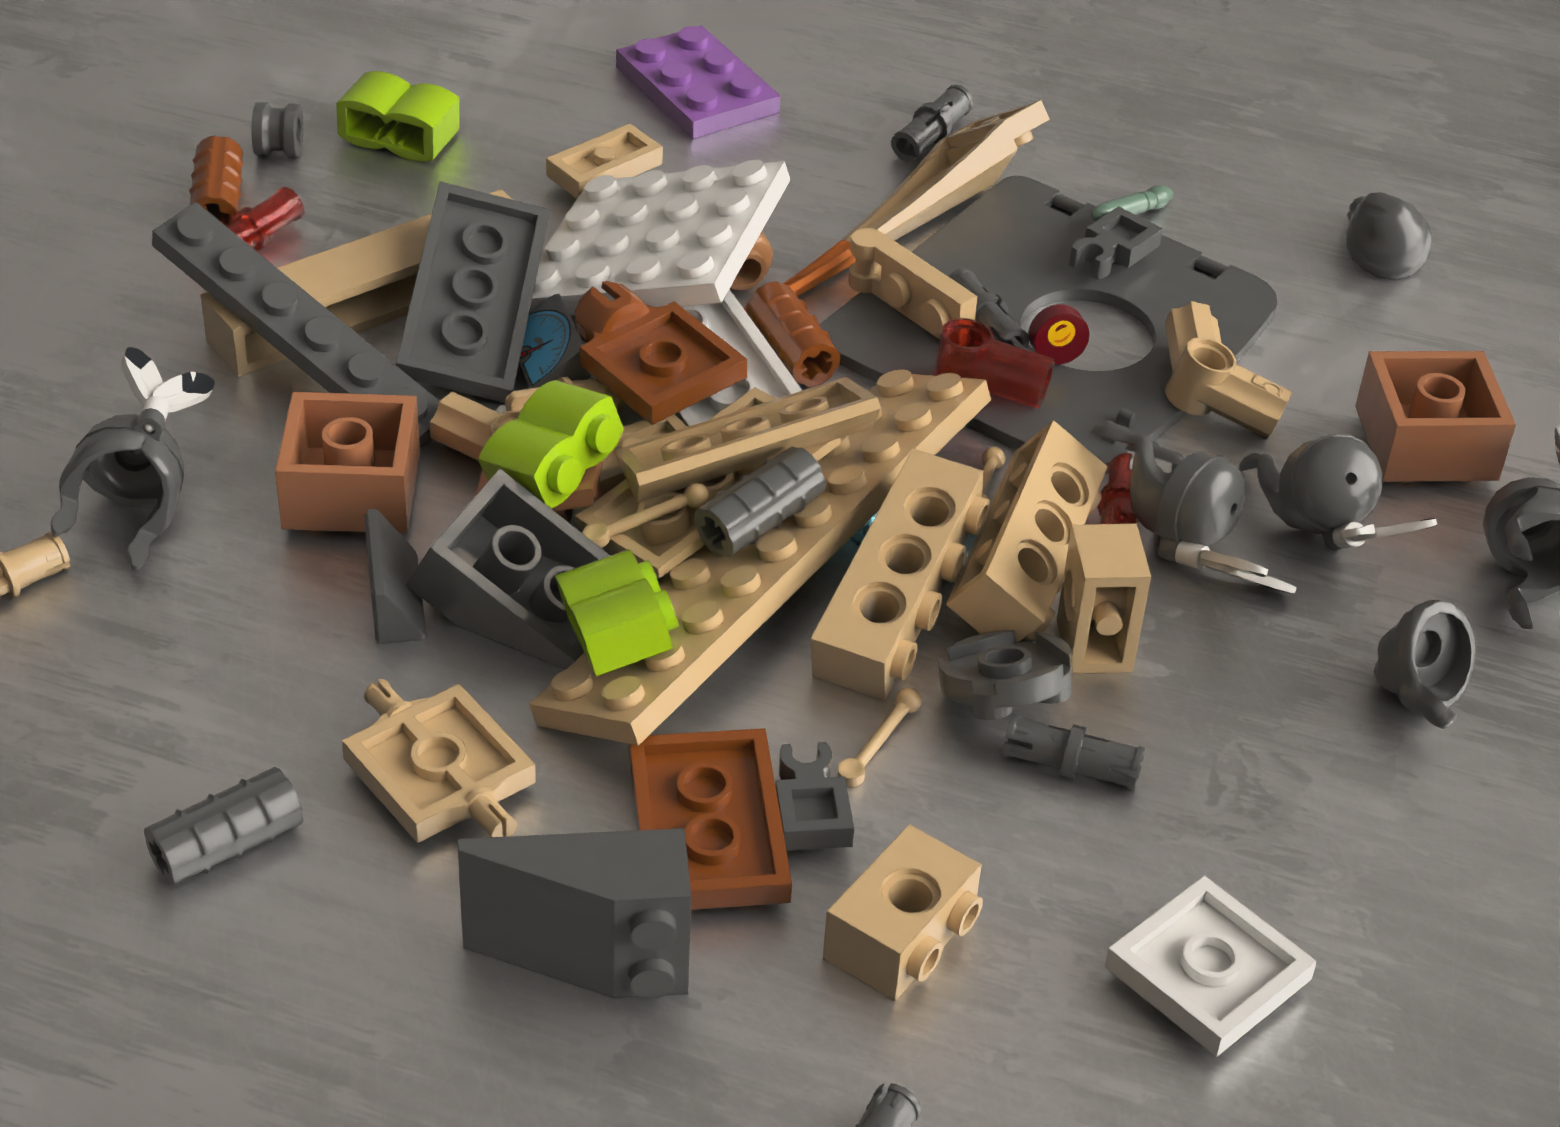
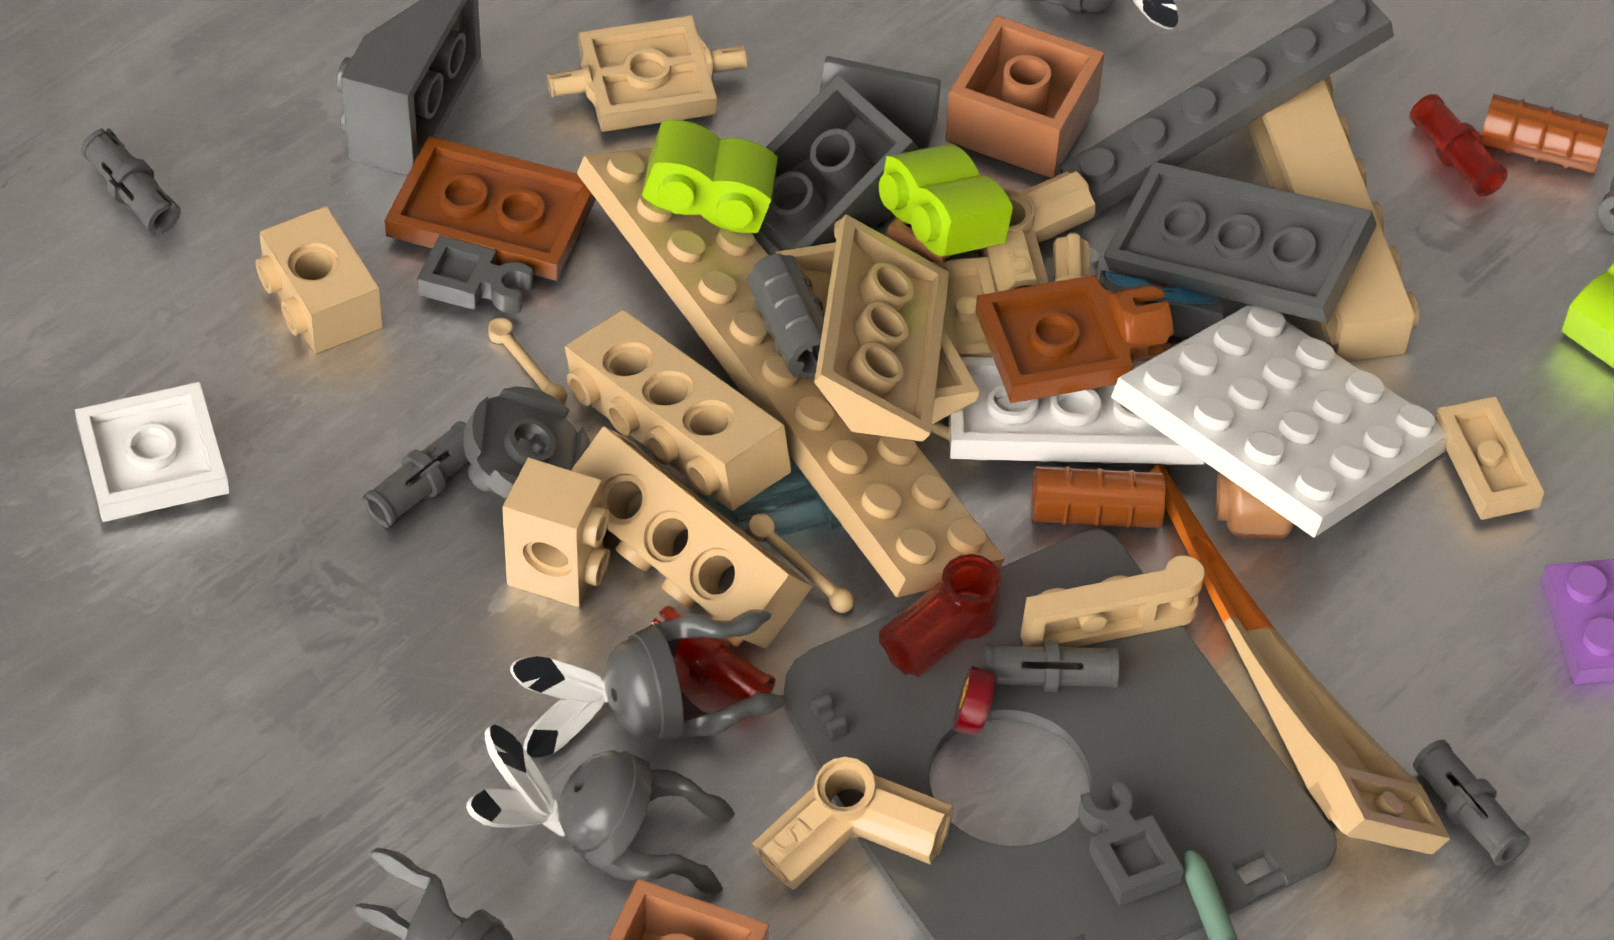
camera: 115 degrees right, 10 degrees up
dark grey hat [1373,600,1476,729] -> none

